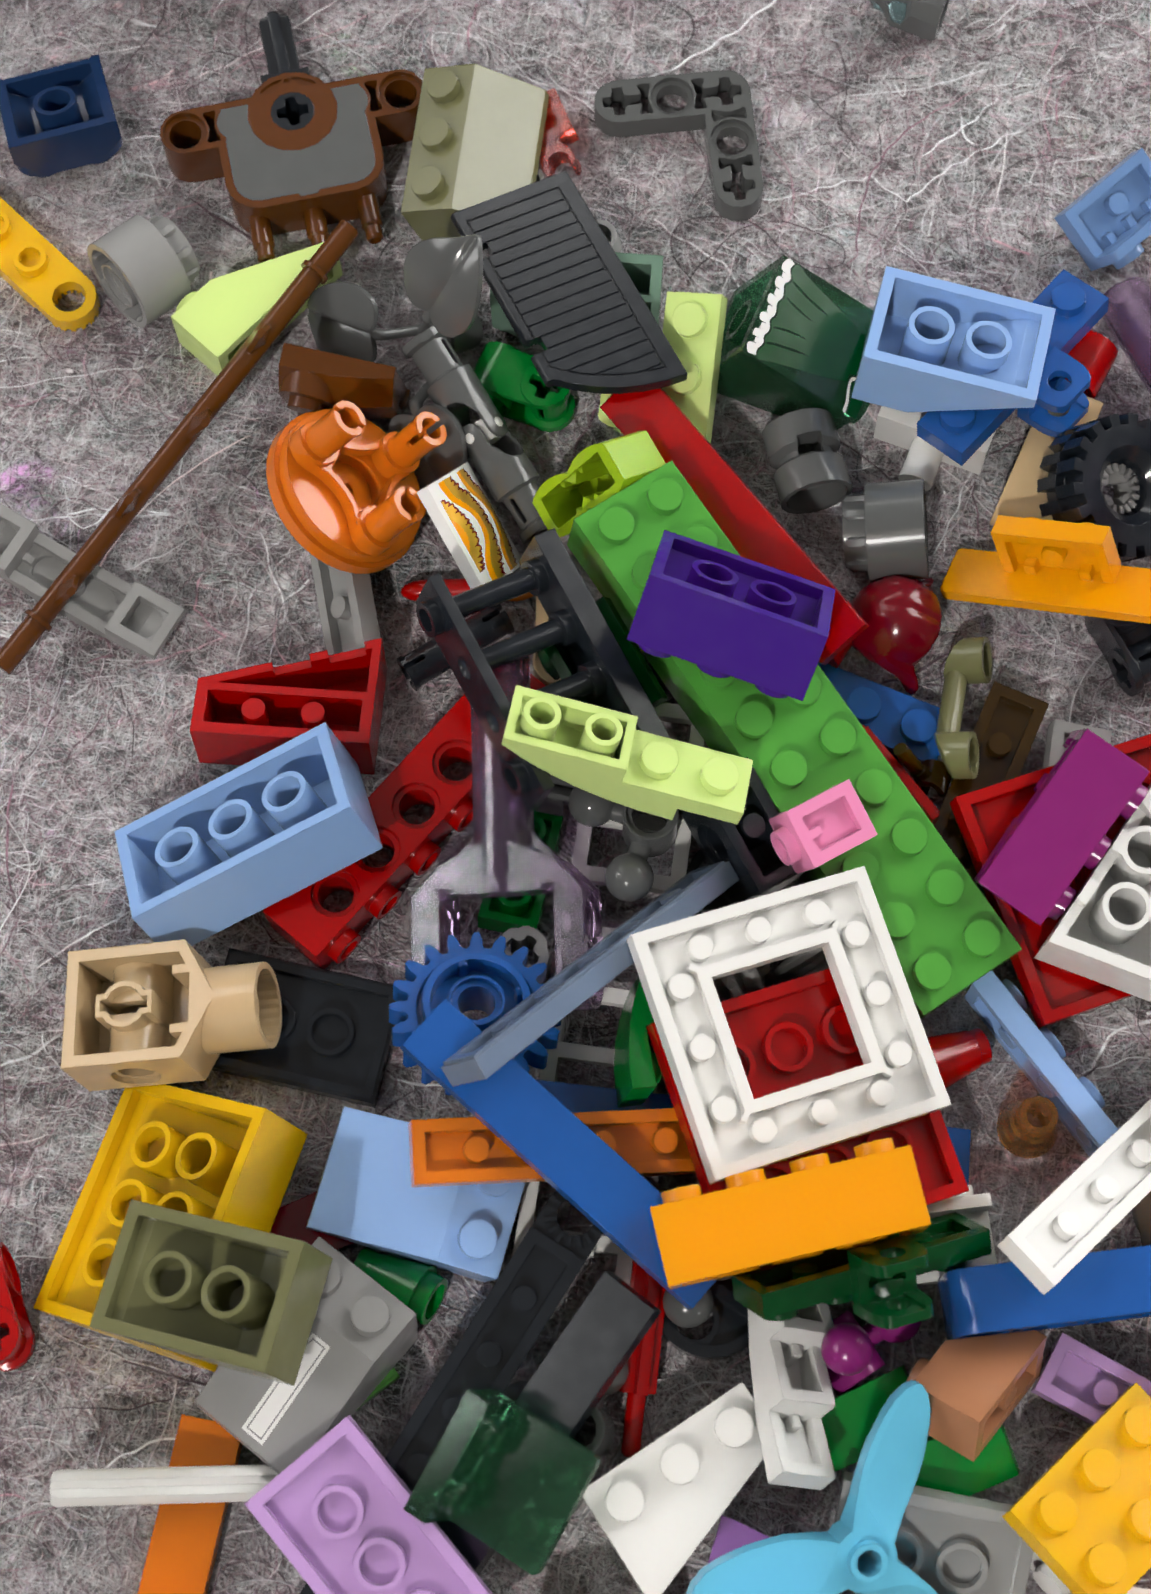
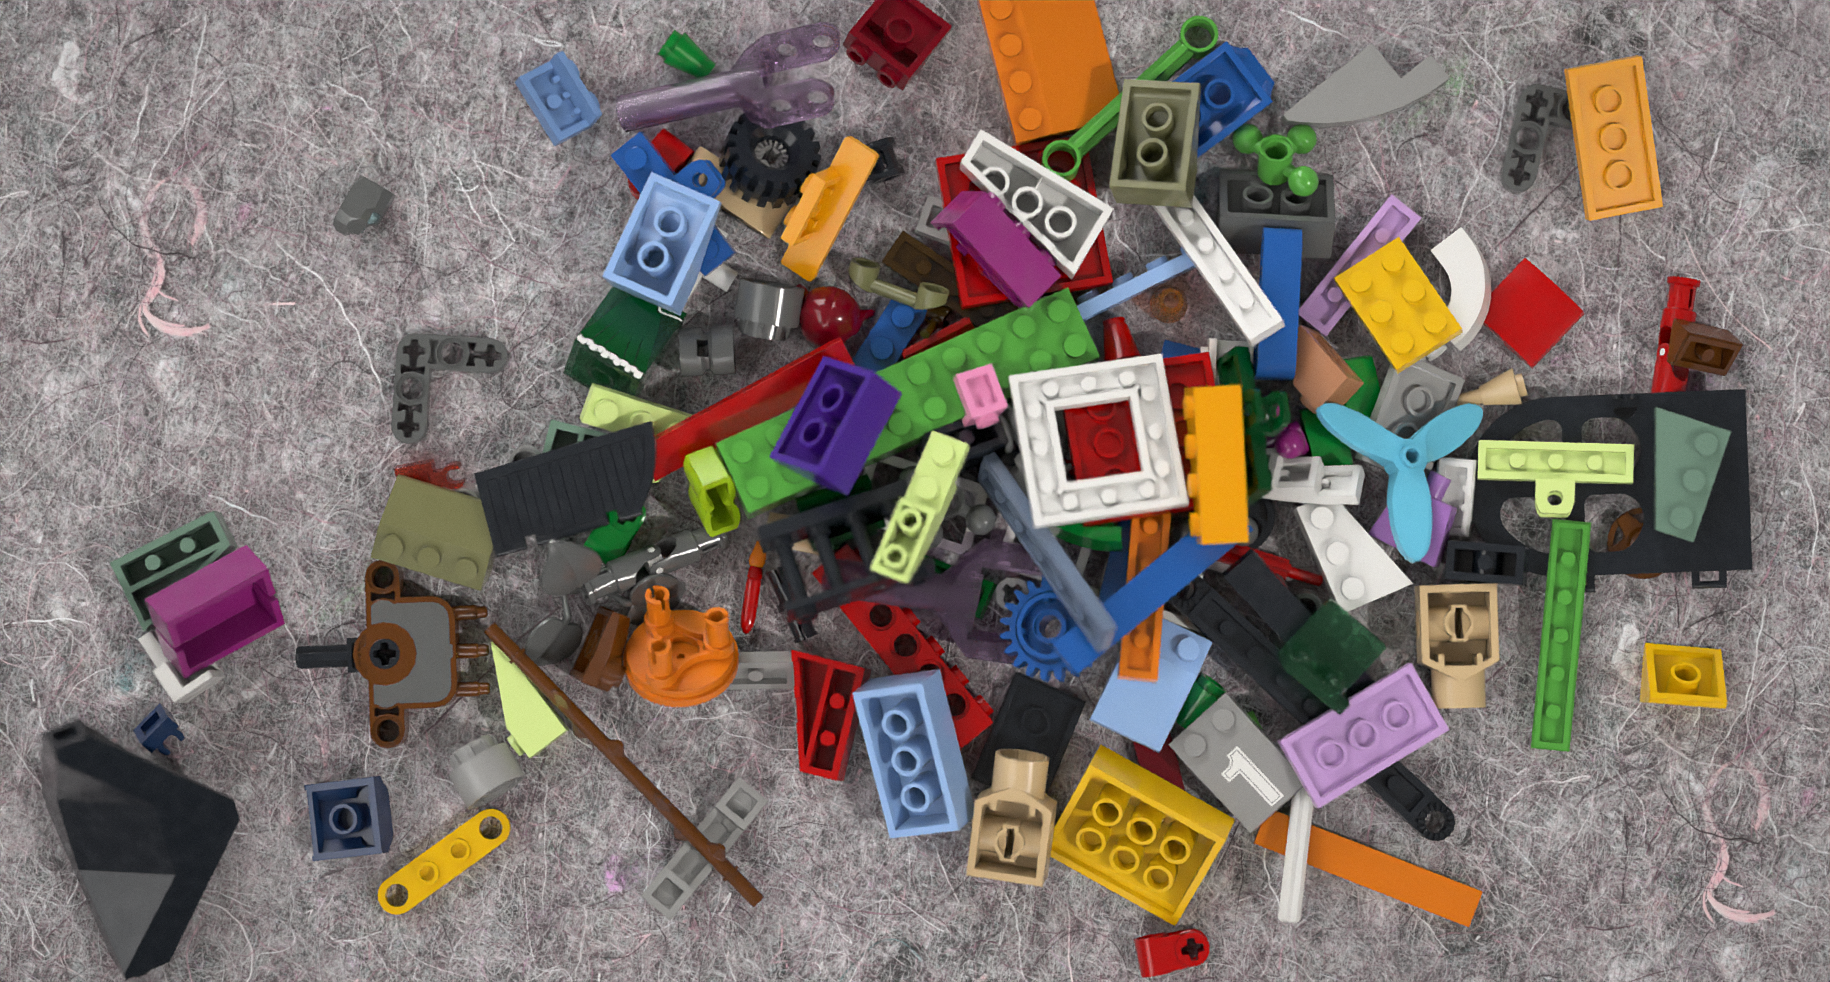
camera: 80 degrees left, 15 degrees up
olive slope [89,1199,333,1386] -> none
slope [416,462,521,589] -> none

